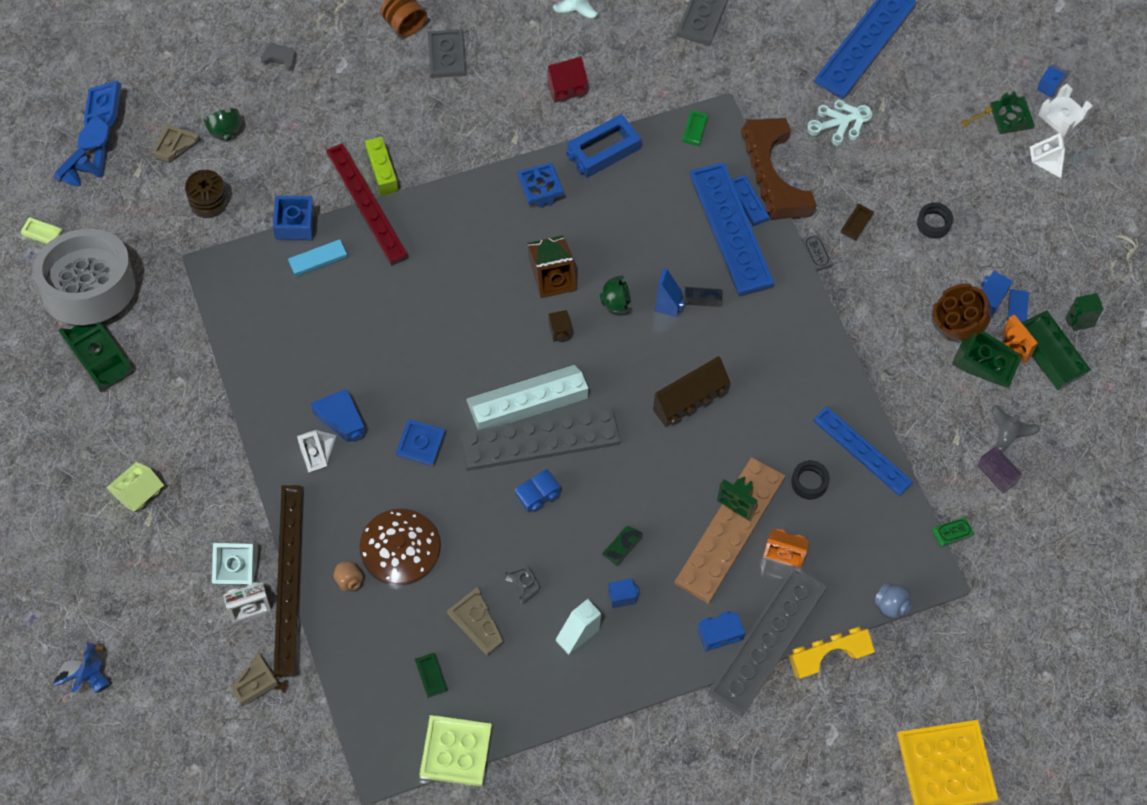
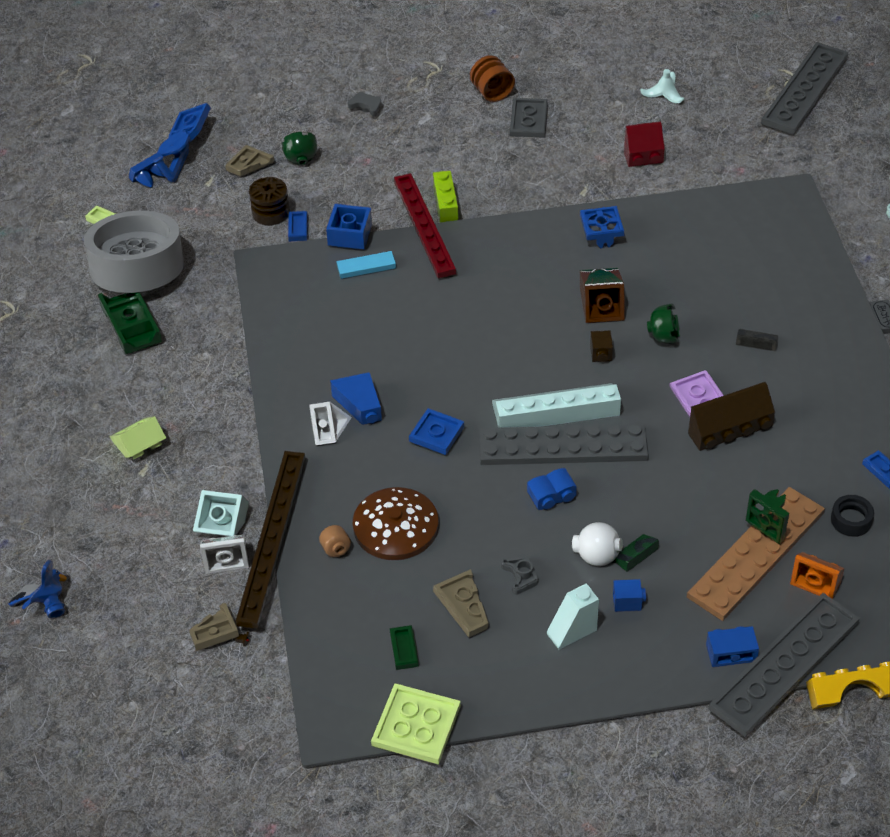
camera: 15 degrees right, 15 degrees down
blue piece [566,114,642,178] -> none
blue slope [655,268,685,317] -> none
green tile [682,110,708,146] -> none
blue plate [689,162,774,296] -> none
blue tile [732,175,770,227] -> none
reddish brown arch [741,118,817,219] -> none
none -> blue tile [288,211,307,242]
none -> white brick [572,522,623,566]
none -> lavender tile [670,370,724,417]

